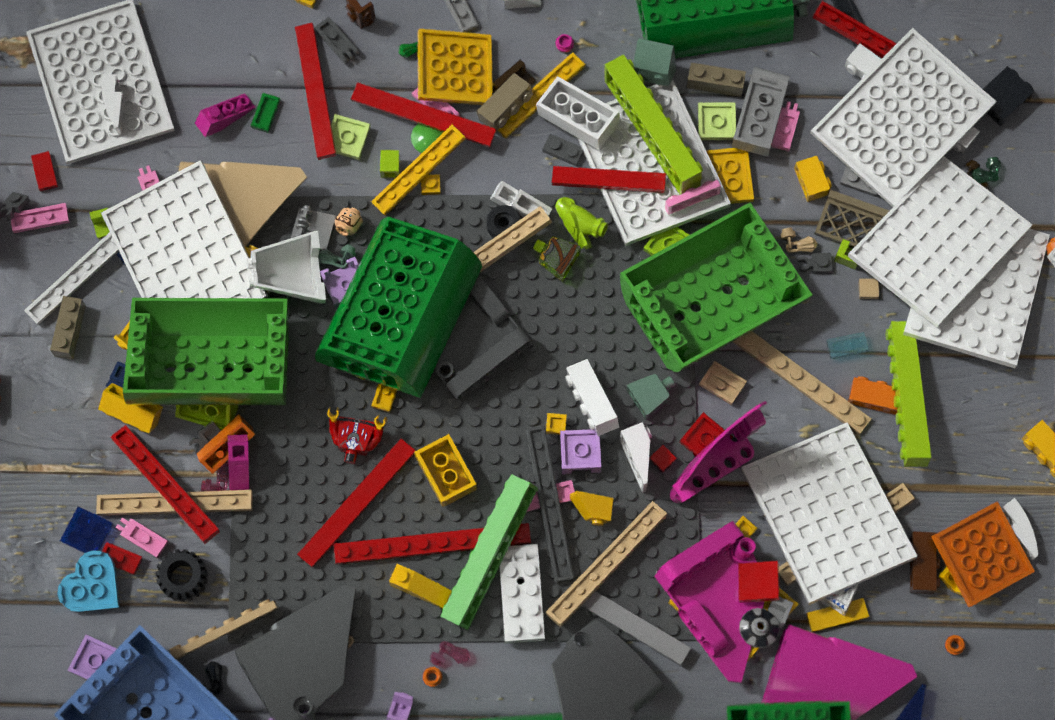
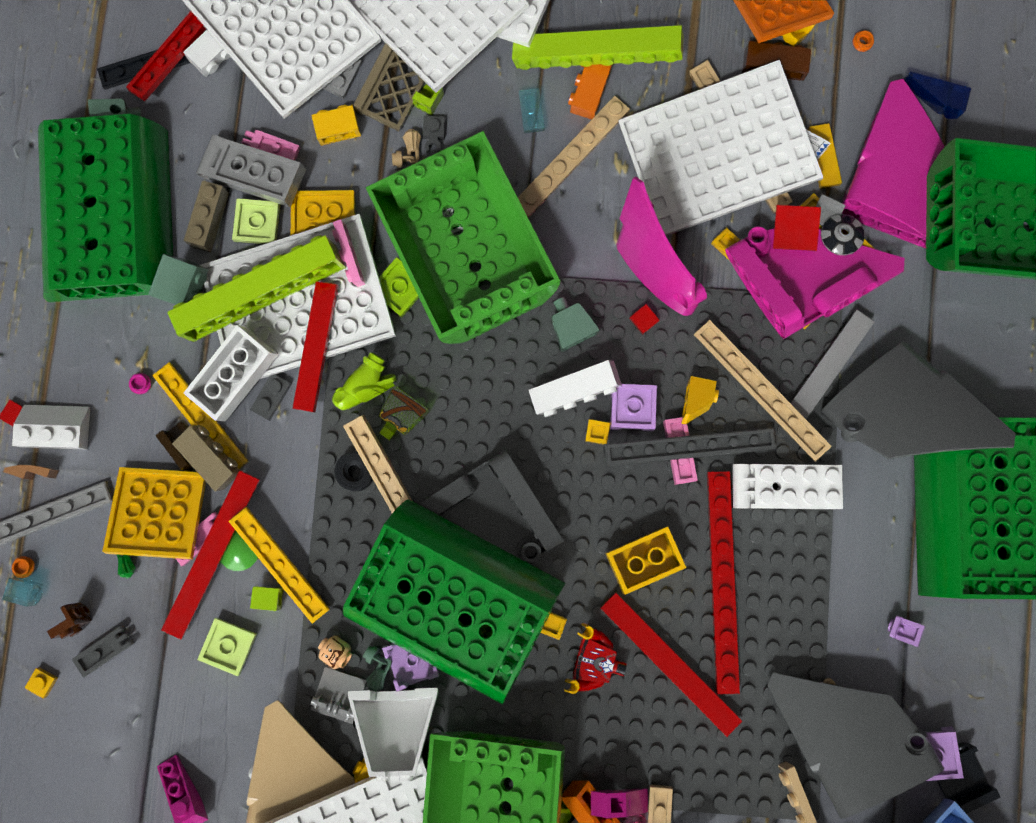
camera: 85 degrees left, 10 degrees up
green tile [250,93,281,133] -> none
red tile [295,23,337,160] -> none
yellow slope [389,564,452,609] -> none
yellow plate [421,174,440,195] -> none
orange plate [423,667,443,687] -> none
clear pink piece [429,641,470,667] -> none
brick [441,474,538,630] -> none
white slope [490,181,552,217] -> none
white slope [620,422,652,493] -> none
red tile [679,412,733,456] -> none
tan plate [699,361,747,405] -> none
tan tile [858,279,879,299] -> none

